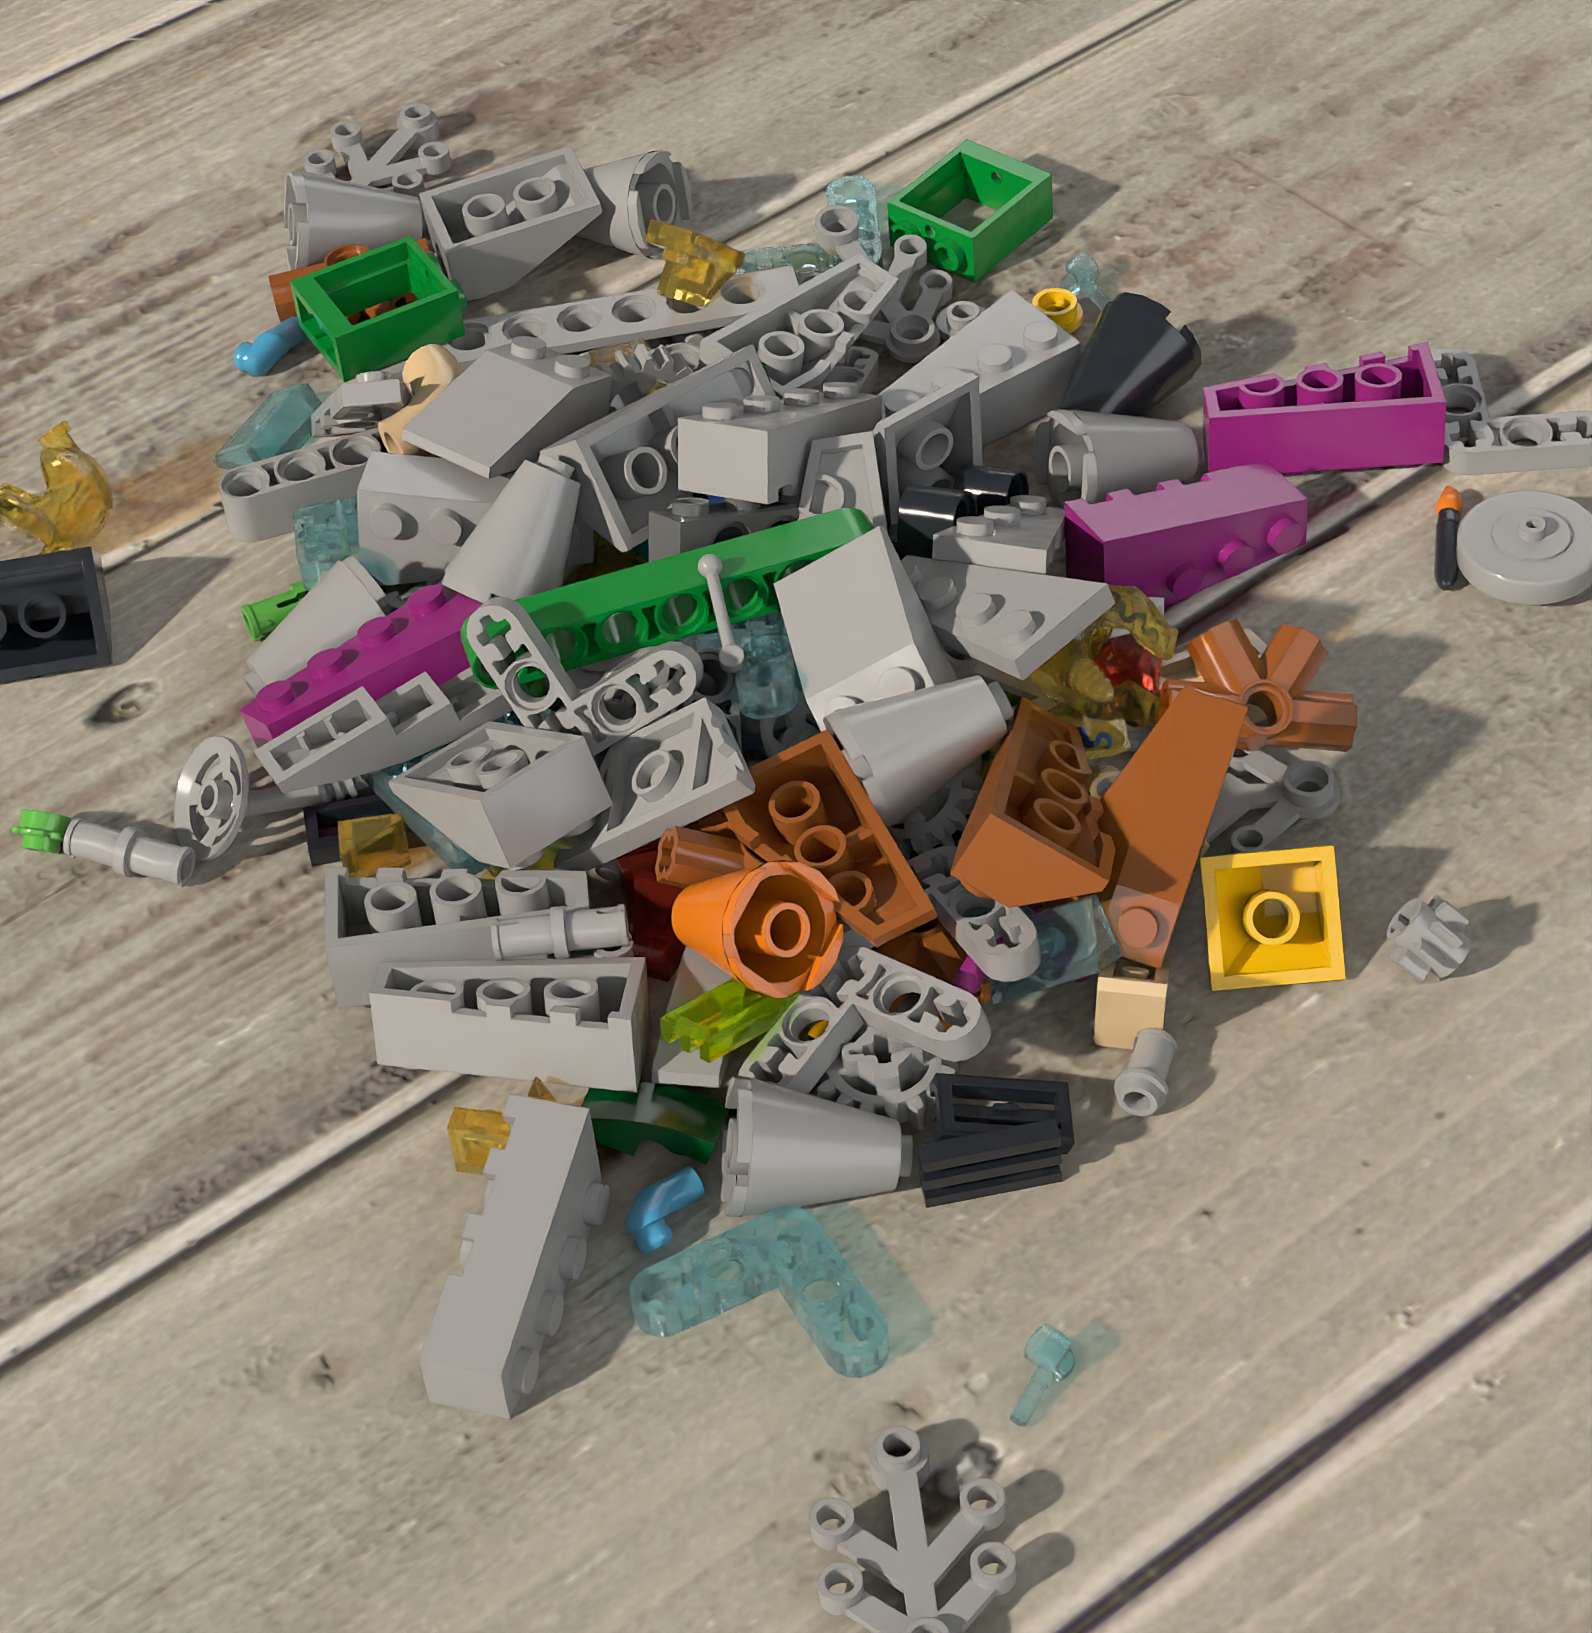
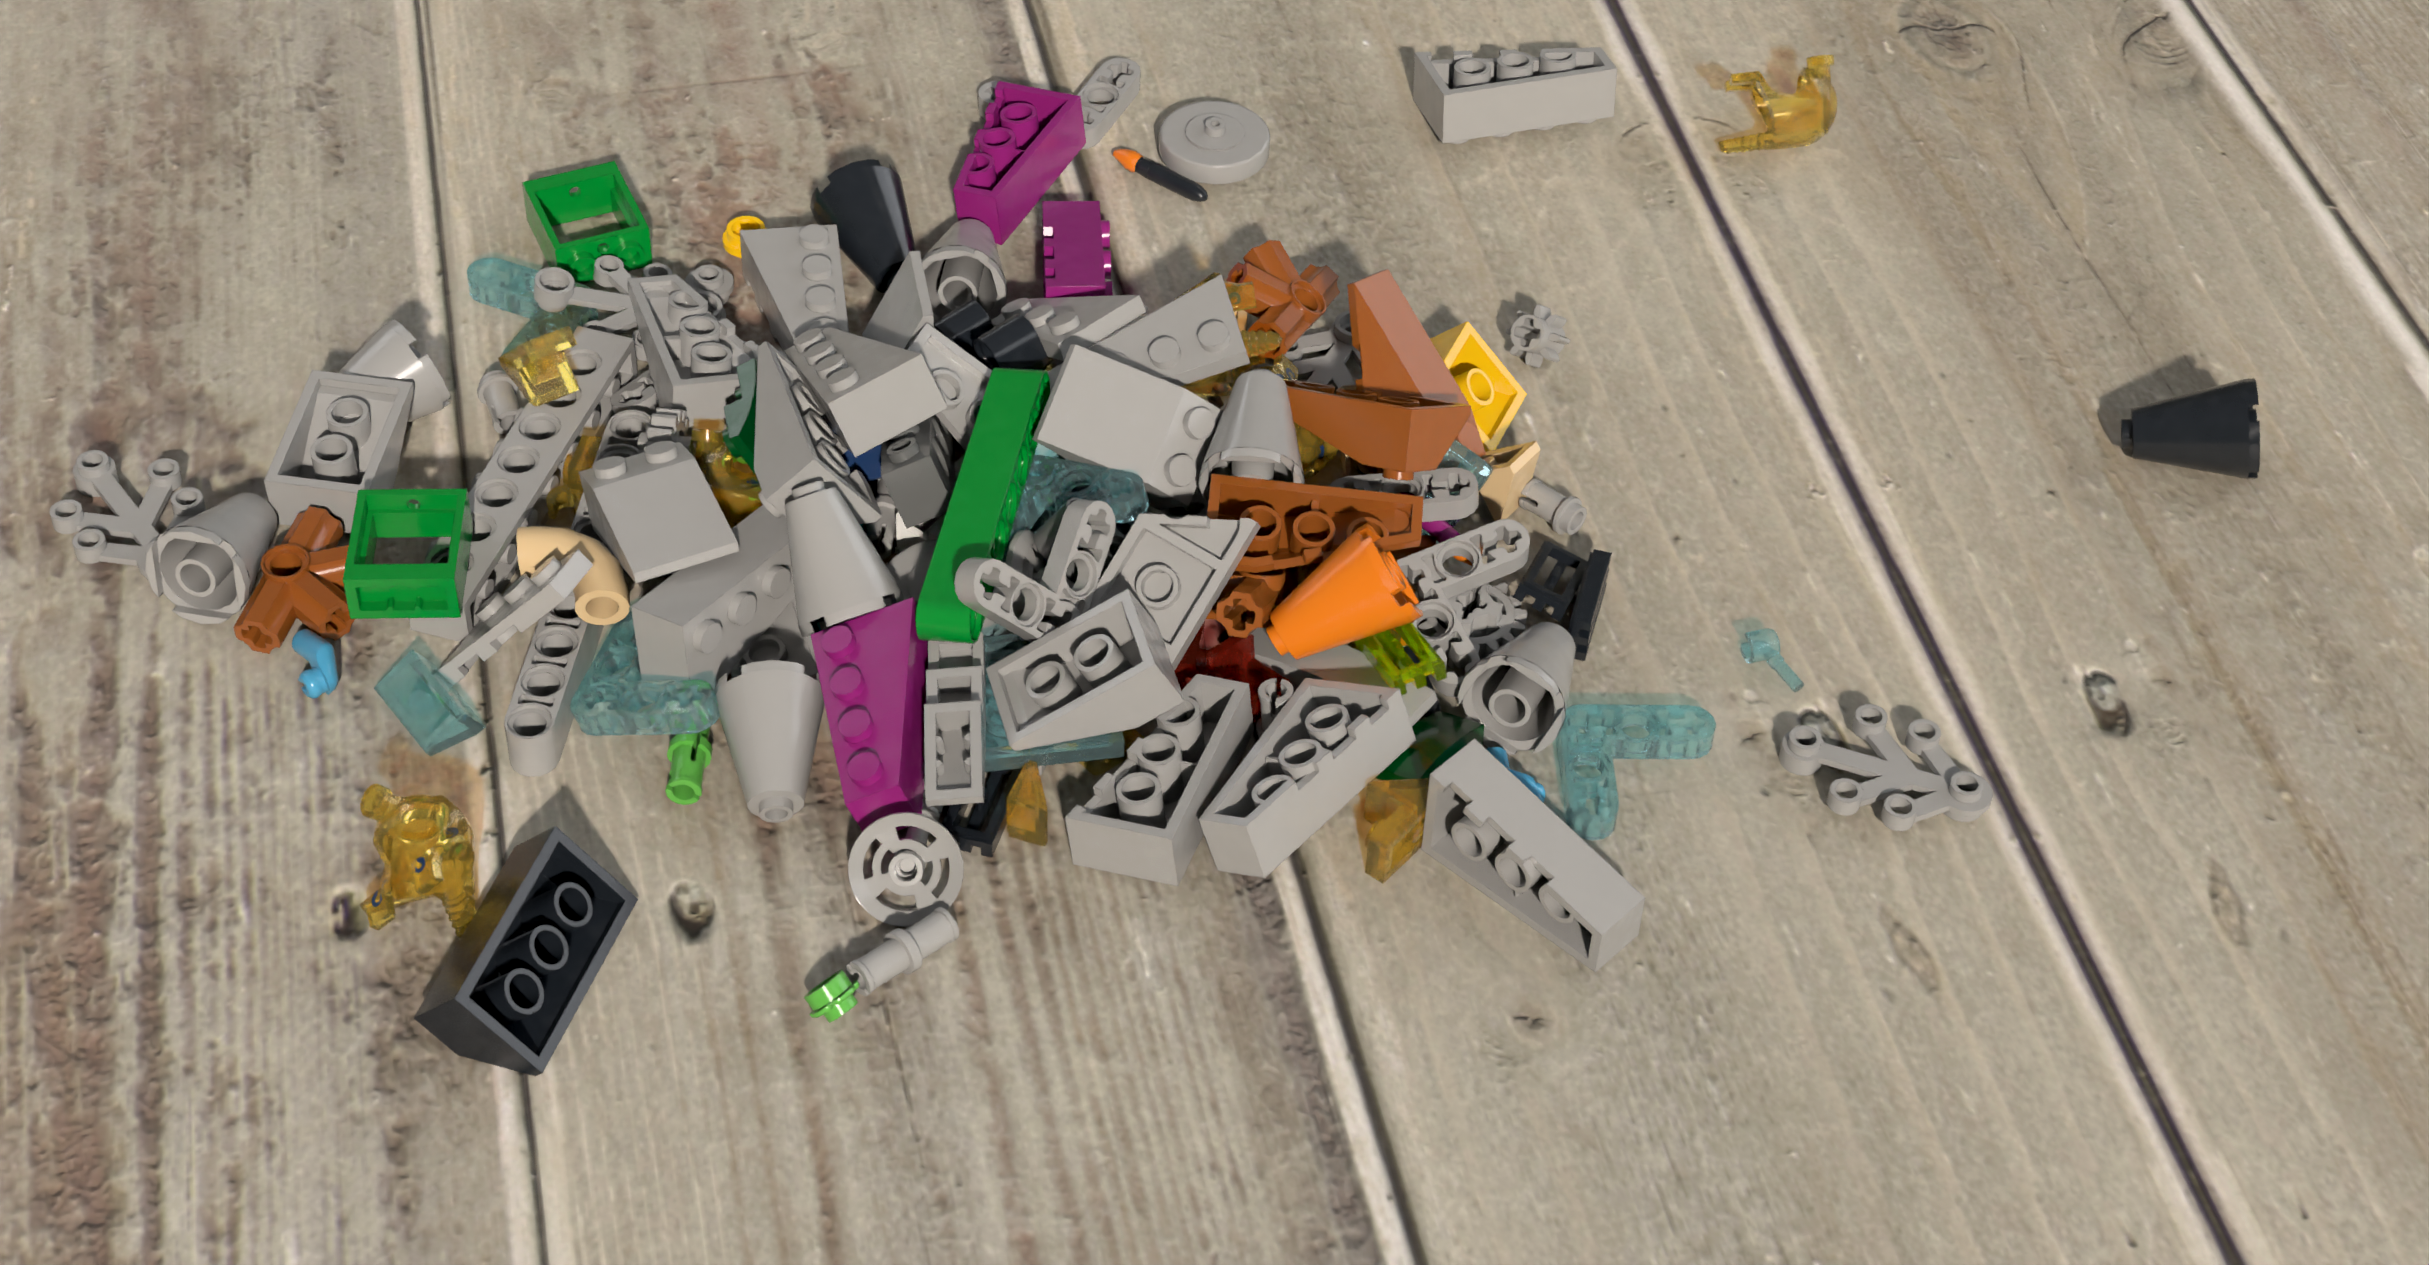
camera: 70 degrees left, 0 degrees up
light grey pin [491,904,630,961] -> none
light grey hinge [698,554,745,673] -> none
clear light blue hand [1062,252,1112,310] -> none

